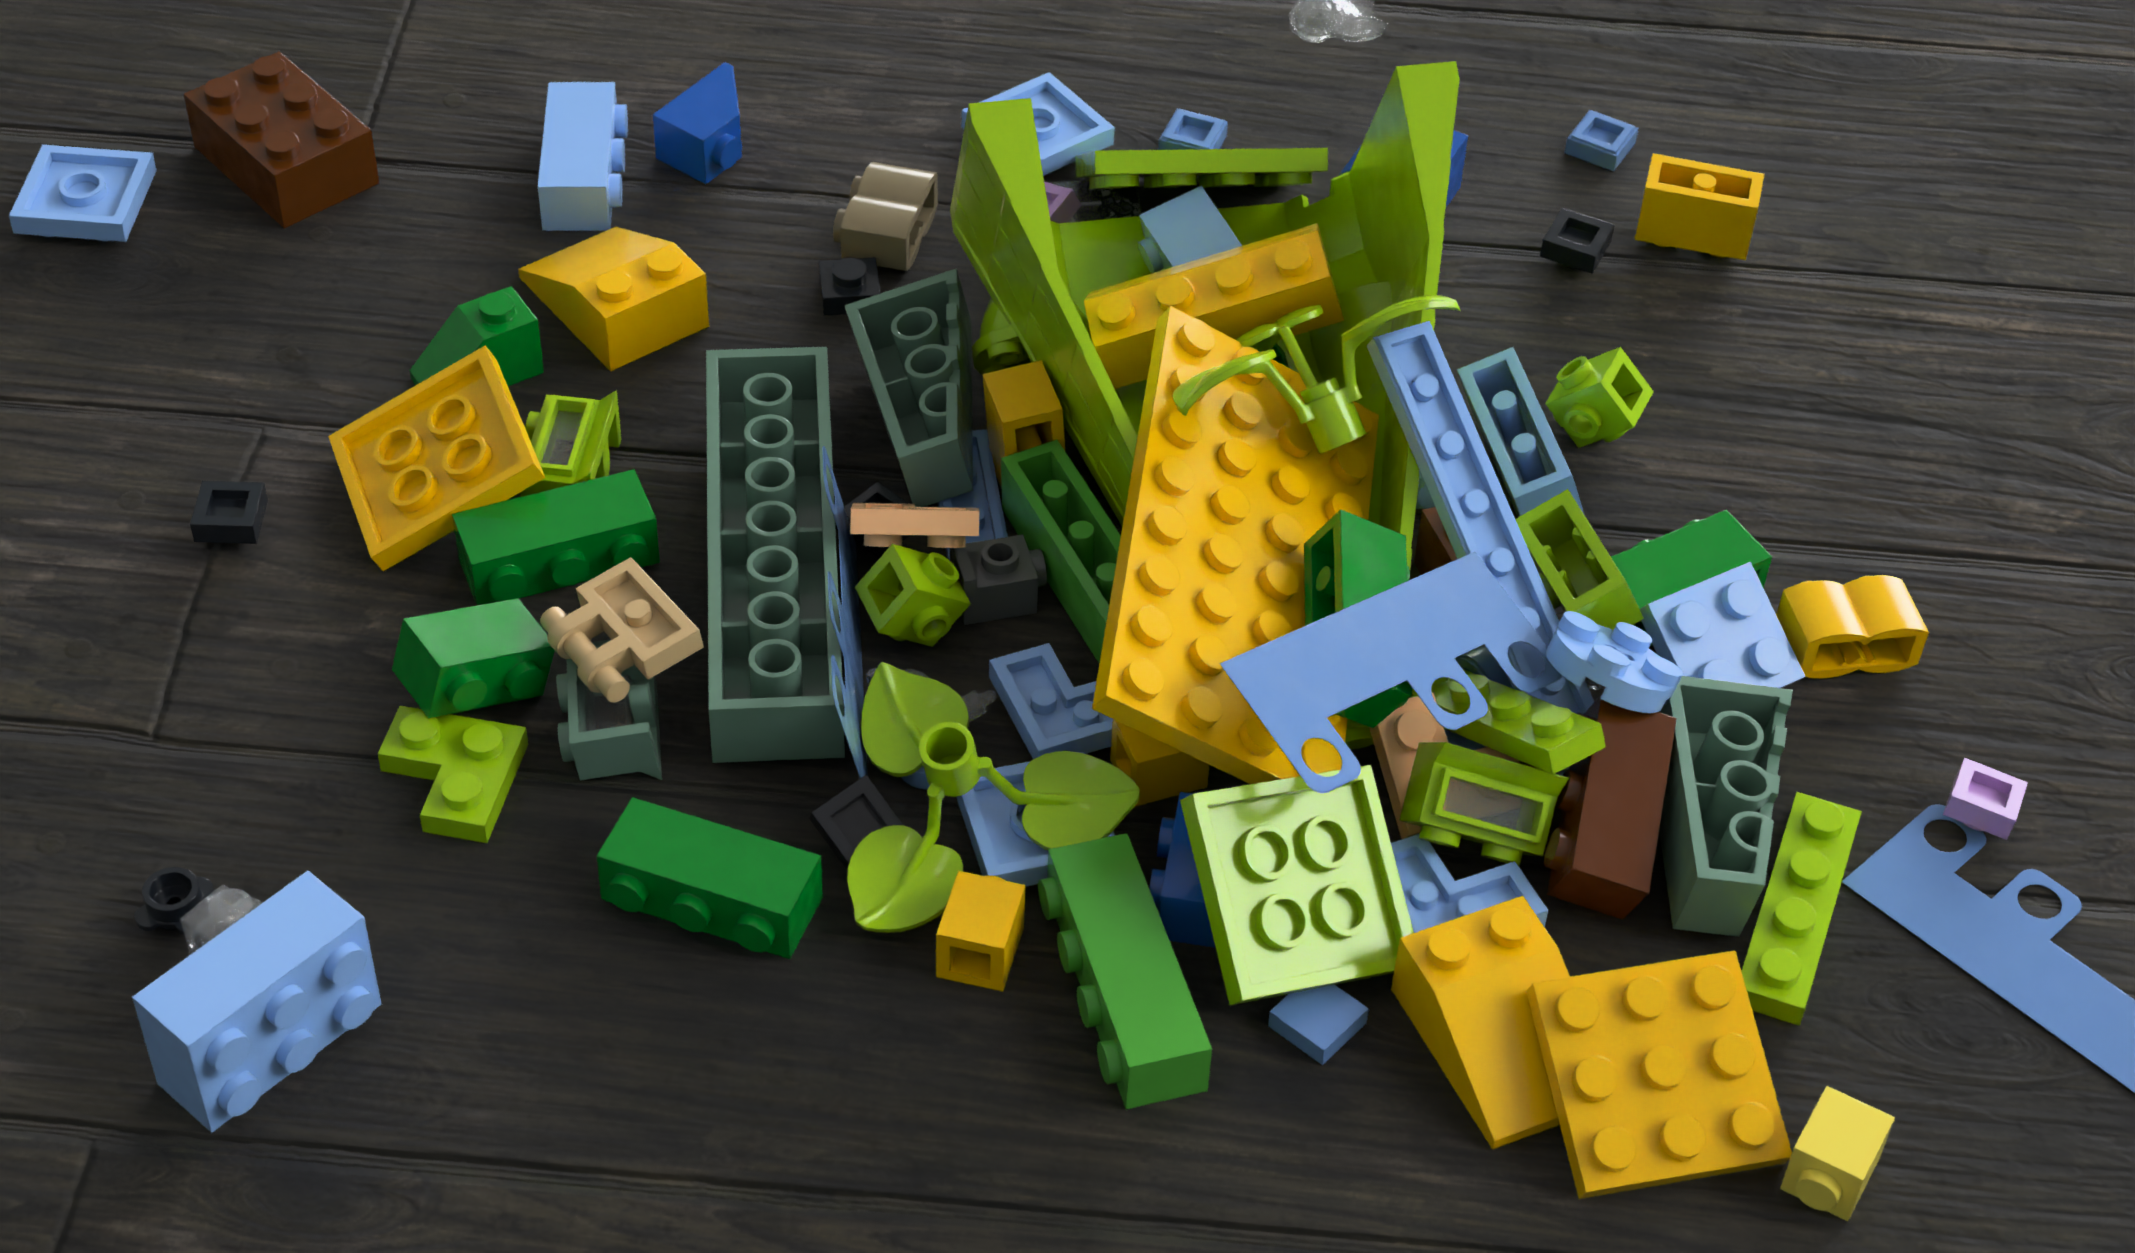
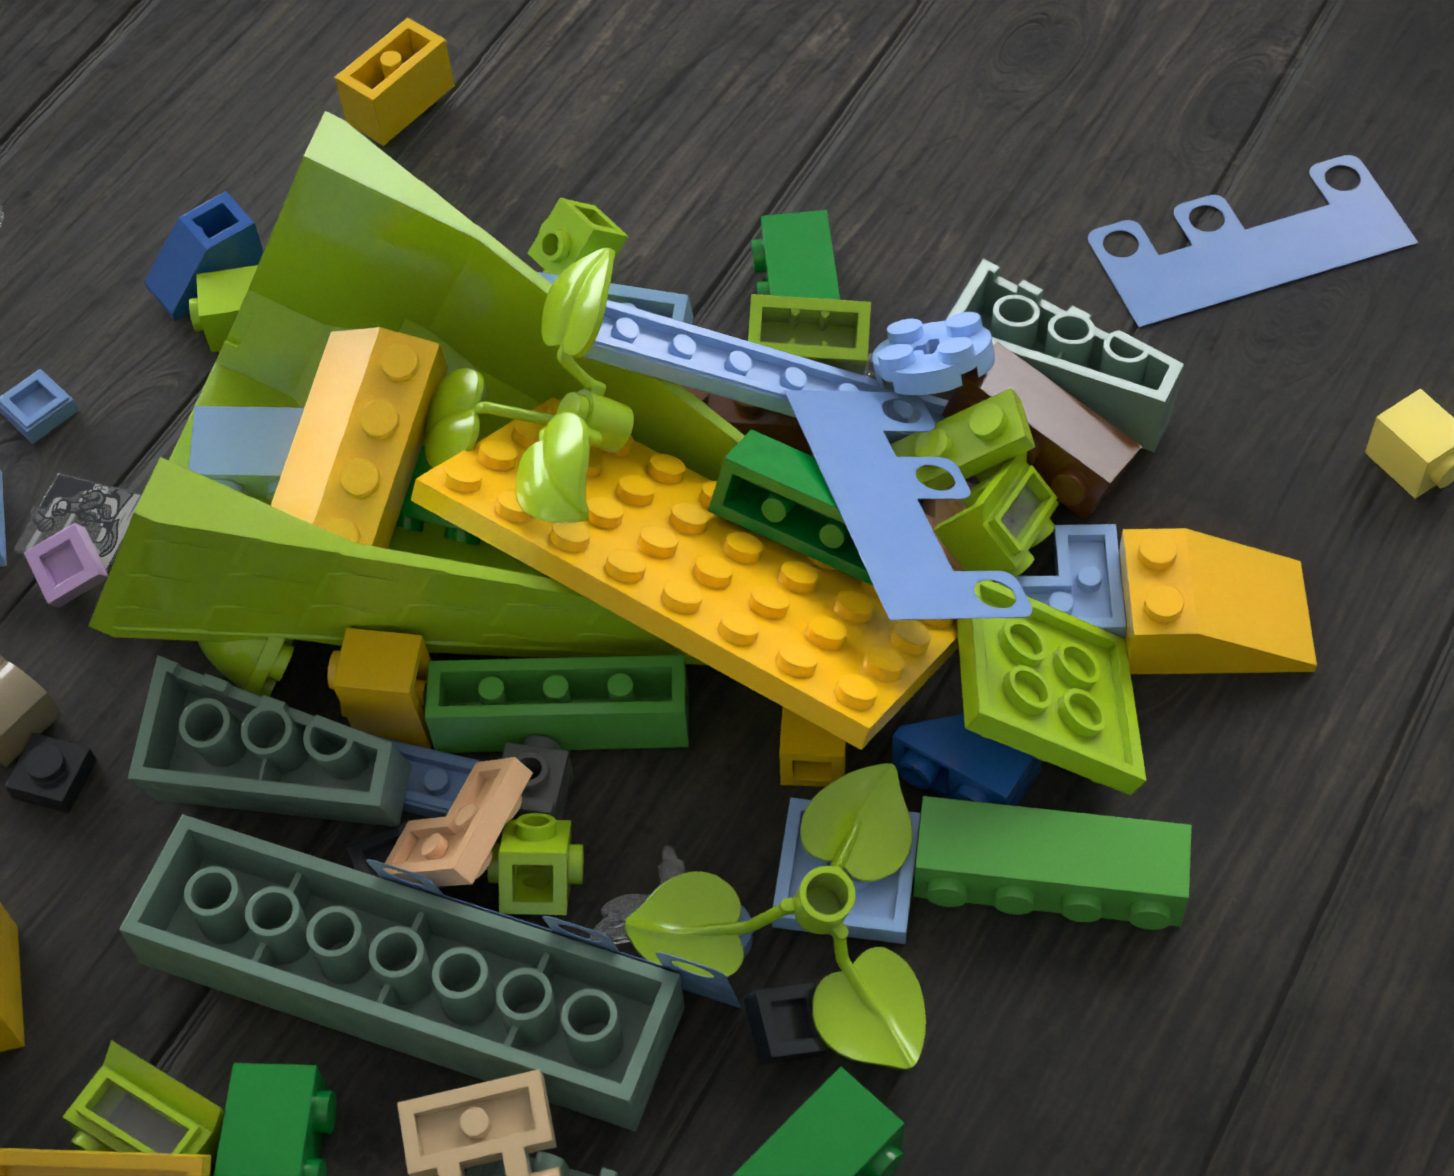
camera: 60 degrees left, 10 degrees up
yellow brick [936,871,1026,992] -> none
light blue plate [989,643,1113,759] -> none
lime plate [1076,148,1328,189] -> none
medium blue tile [1268,984,1369,1065] -> none
yellow plate [1526,950,1792,1199] -> none
medium blue tile [1565,110,1639,171] -> none
light blue plate [1640,562,1806,688] -> none
lime plate [1742,792,1862,1026] -> none
yellow brick [1776,575,1929,679] -> none
lavender plate [1943,758,2028,840] -> none

